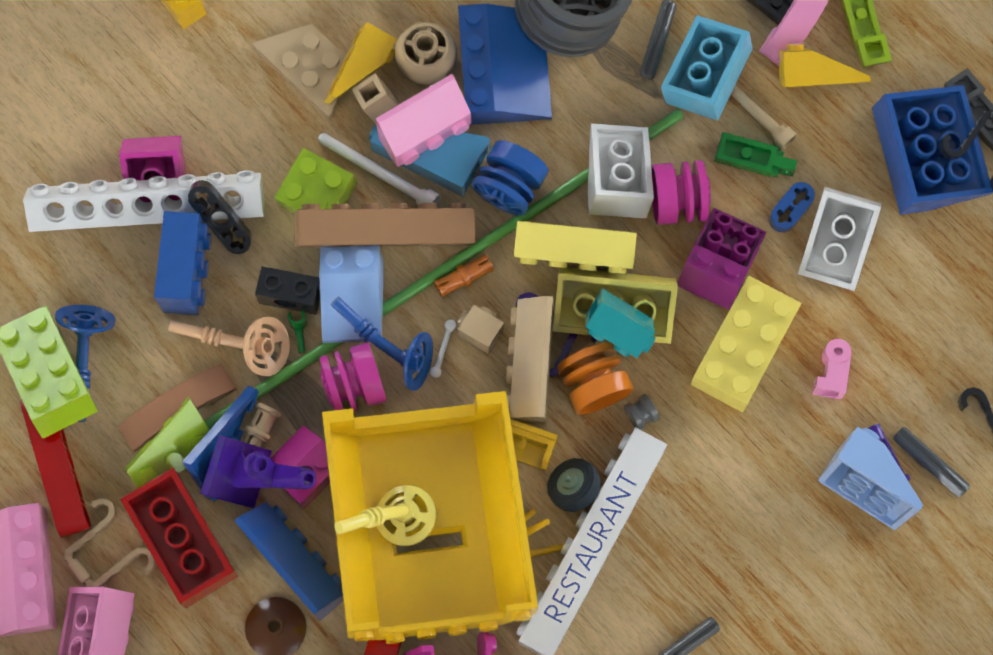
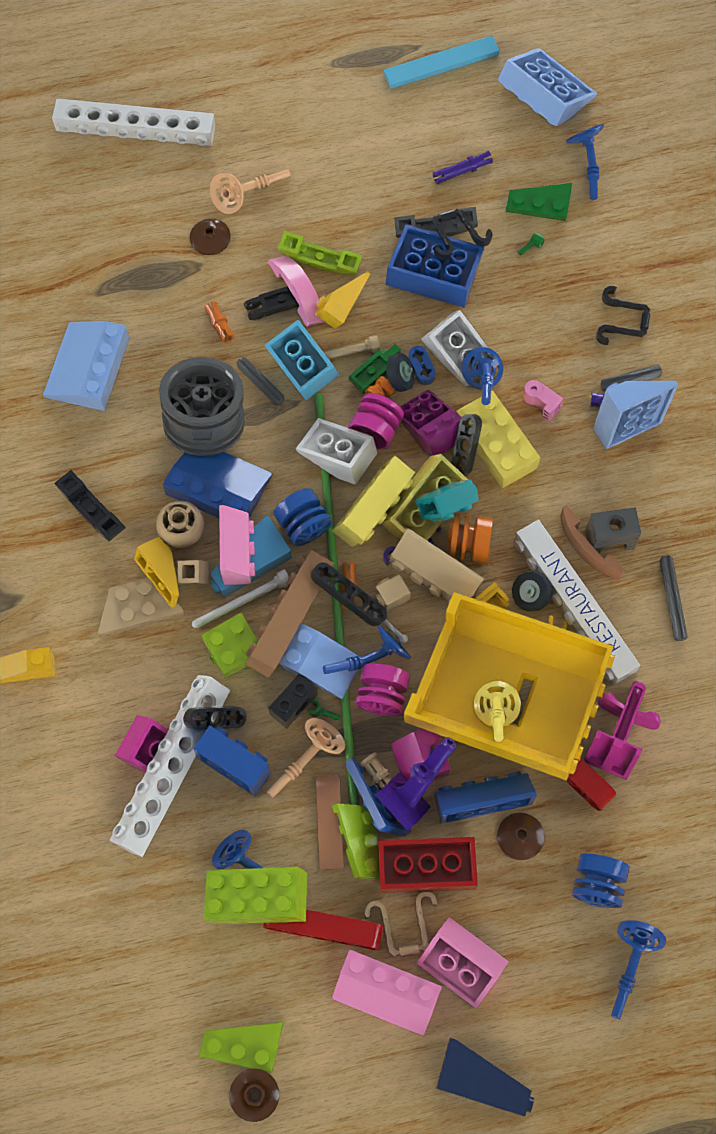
camera: 60 degrees left, 5 degrees down
dark grey wheel [624,394,660,430] -> none
none -> black beam [311,562,387,627]
none -> orange wheel [365,376,395,397]
none -> black wheel [386,353,415,392]
none -> black beam [451,414,482,475]
none -> blue dish [462,347,503,405]
none -> nougat slope [560,505,625,580]
none -> dark grey piece [585,507,641,553]

